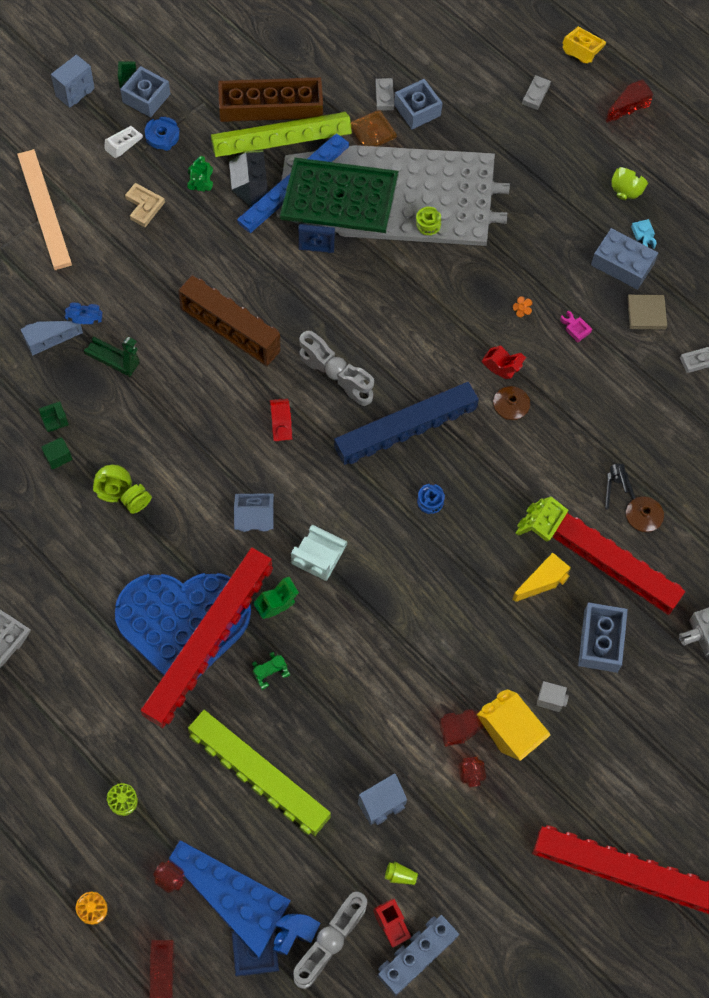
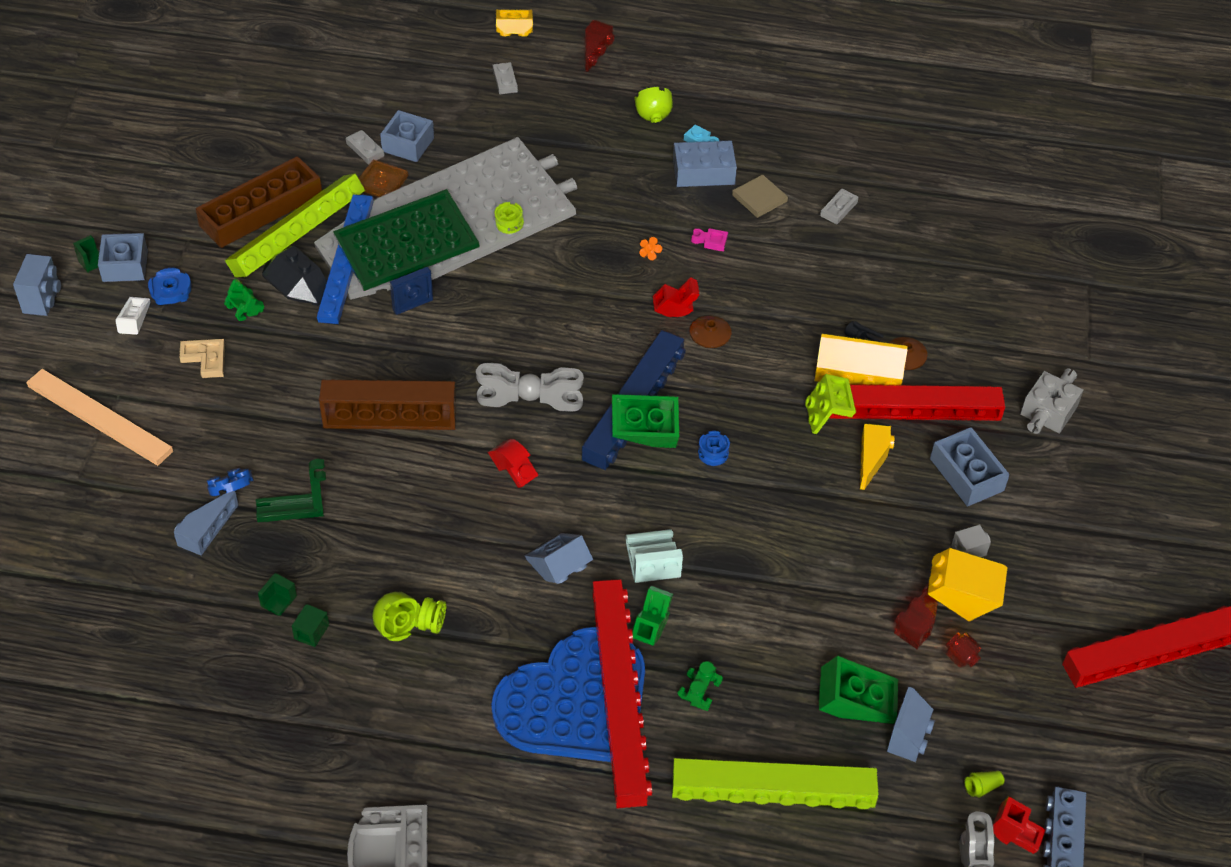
camera: 35 degrees left, 15 degrees down
none -> green slope [612,394,679,448]
none -> slope [814,334,908,386]
none -> green slope [819,656,898,724]

